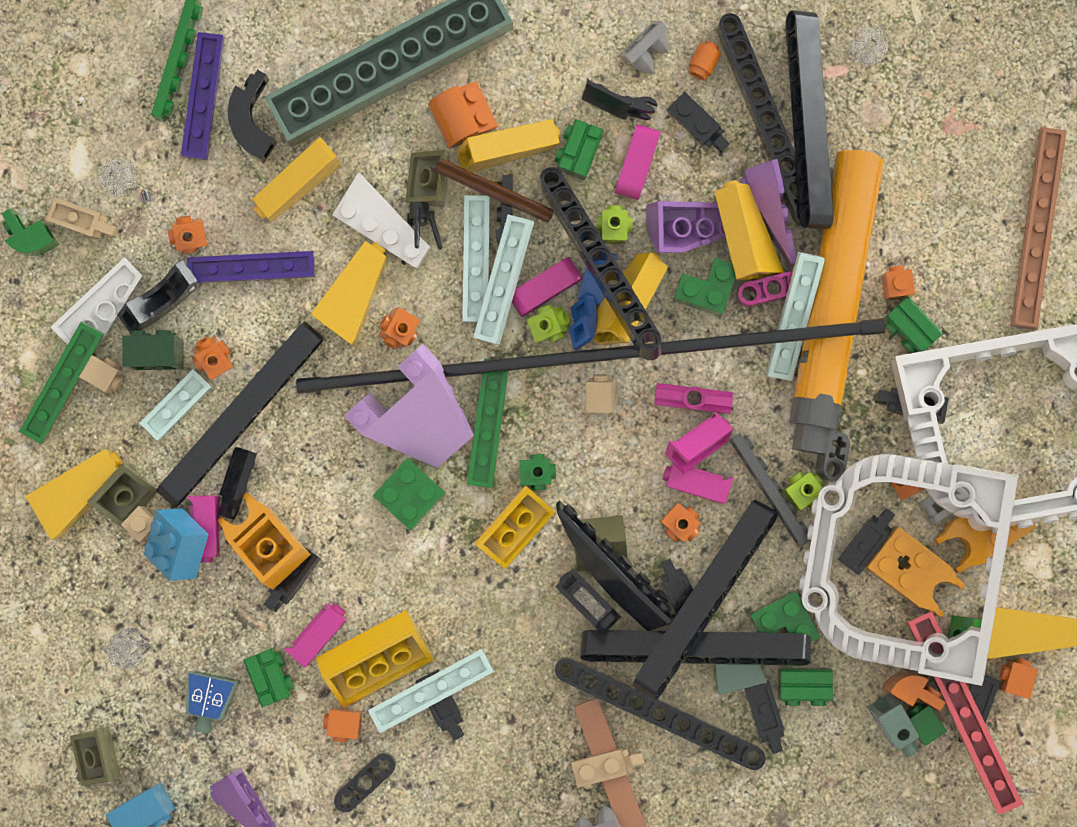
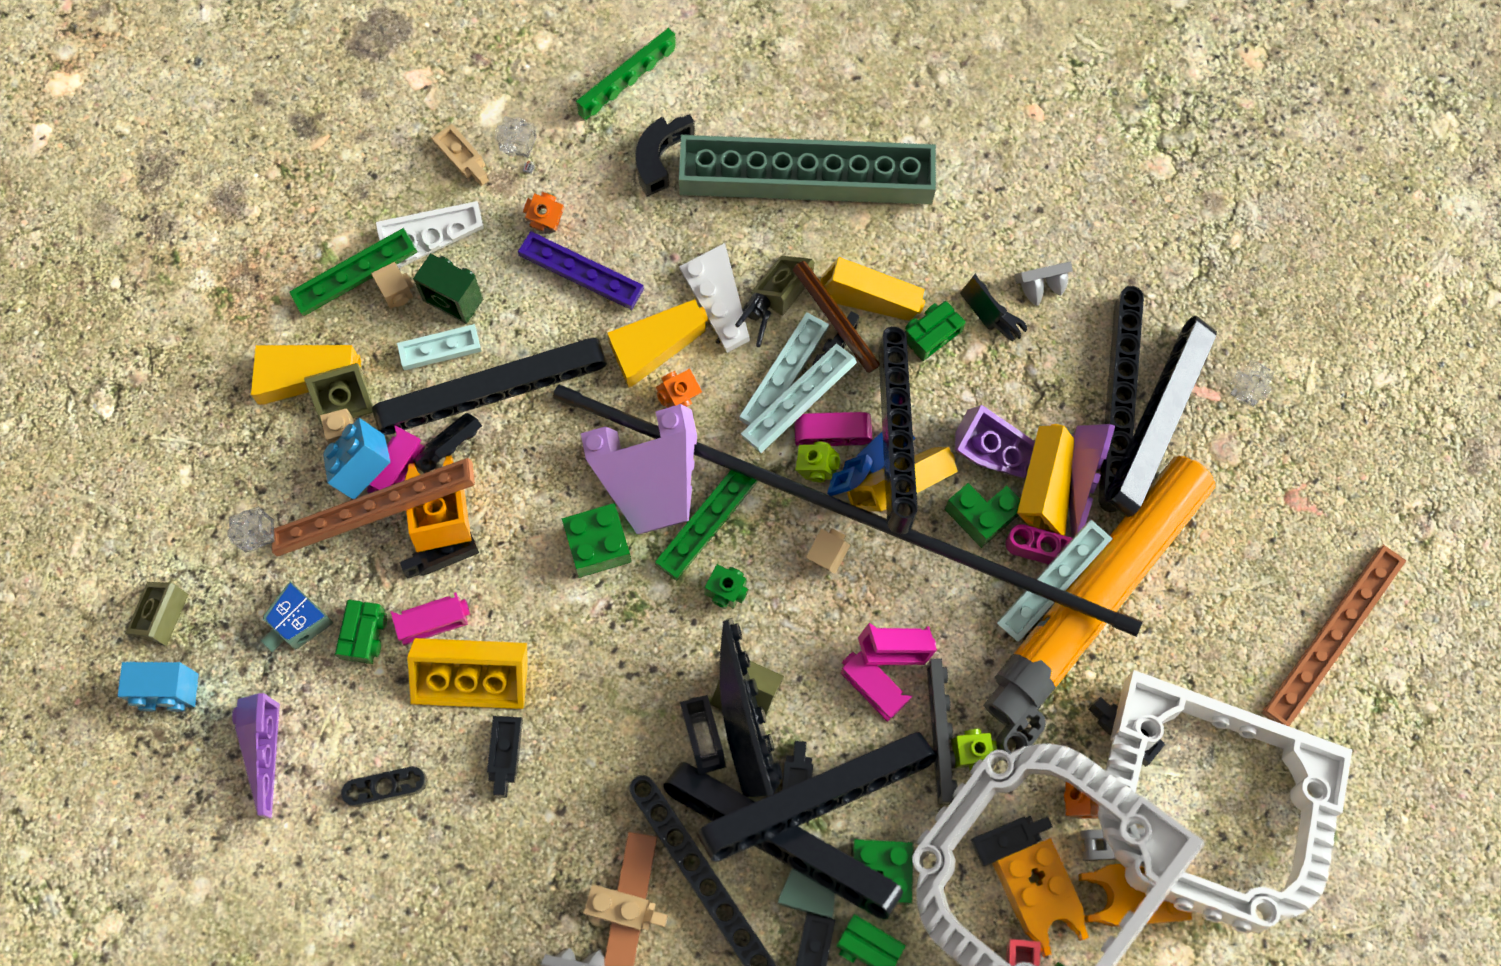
camera: 20 degrees right, 15 degrees down
green brick [1,209,59,256] -> none
black arch [117,260,197,333] -> none
dark purple plate [181,32,225,160] -> none
orange brick [192,335,233,380] -> none
yellow slope [252,137,342,222] -> none
orange brick [323,708,363,742] -> none
light aqua plate [368,649,494,733] -> none
orange brick [428,81,498,149] -> none
yellow slope [474,485,555,569] -> none
lime brick [597,205,633,244] -> none
dark pink beam [615,124,661,201] -> none
dark pink piece [654,383,733,414] -> none
orange brick [660,503,701,543] -> none
black hinge [667,91,730,153] -> none
orange brick [688,41,722,81] -> none
orange brick [881,266,915,301] -> none
green brick [884,296,943,354] -> none
none -> nougat tile [271,458,475,557]

